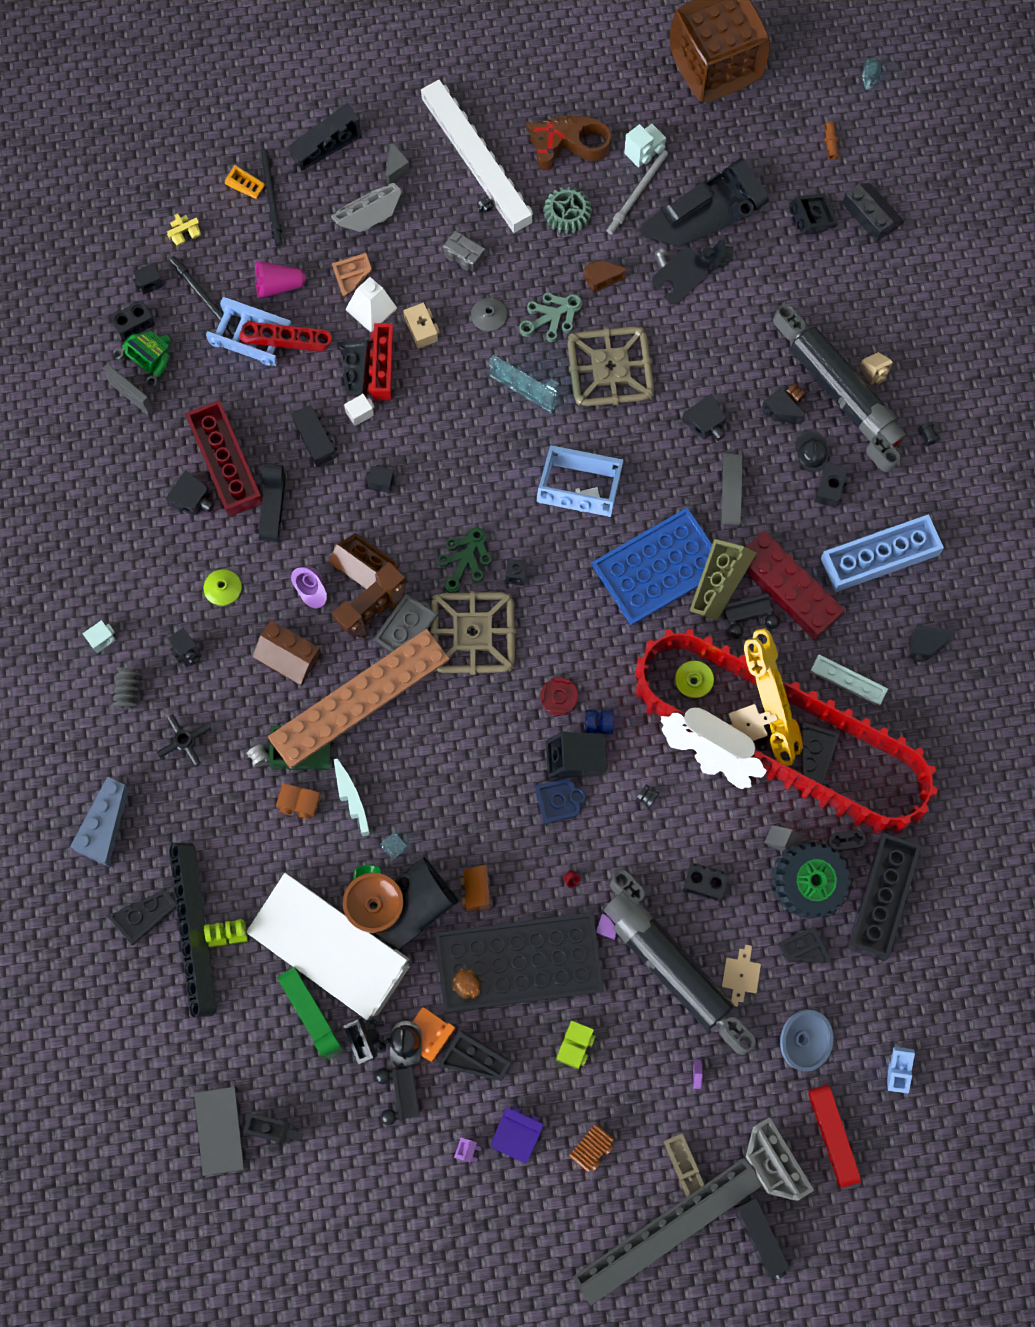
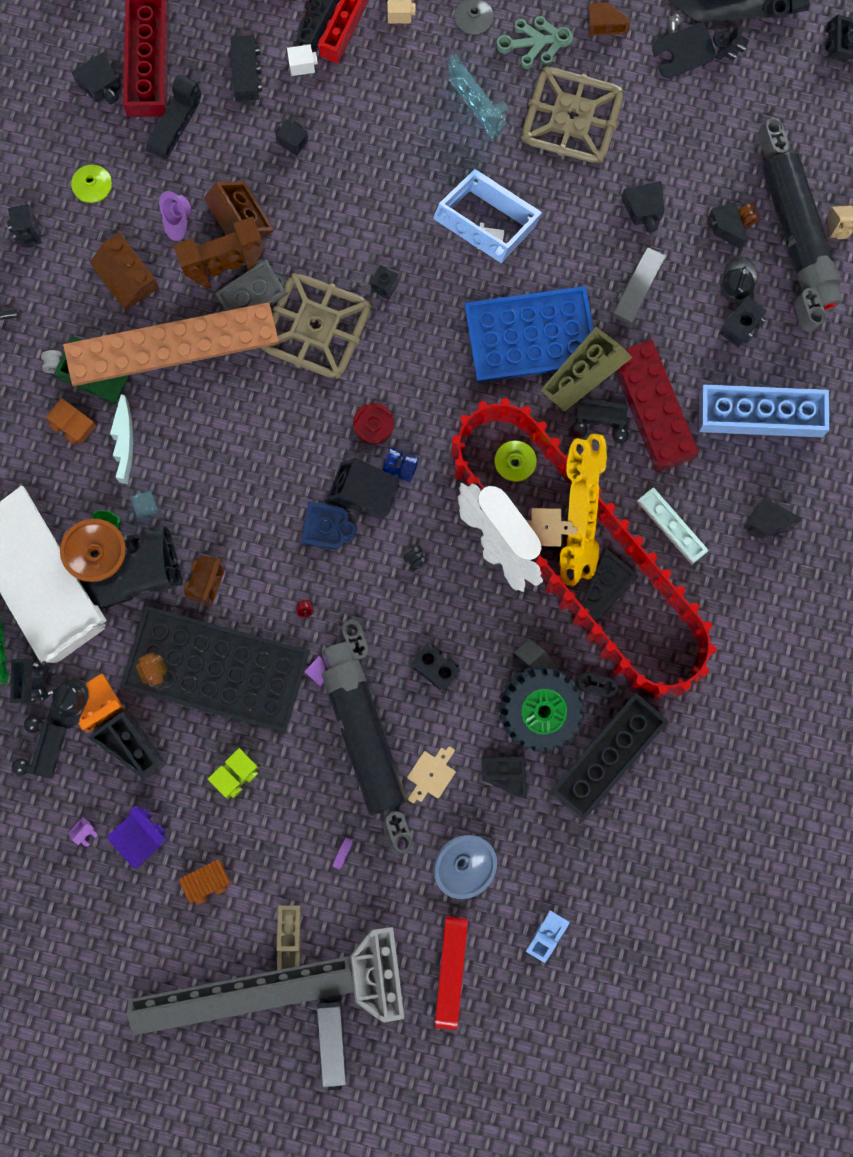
camera: 20 degrees right, 5 degrees up
dark green plant [438,527,492,593] -> none

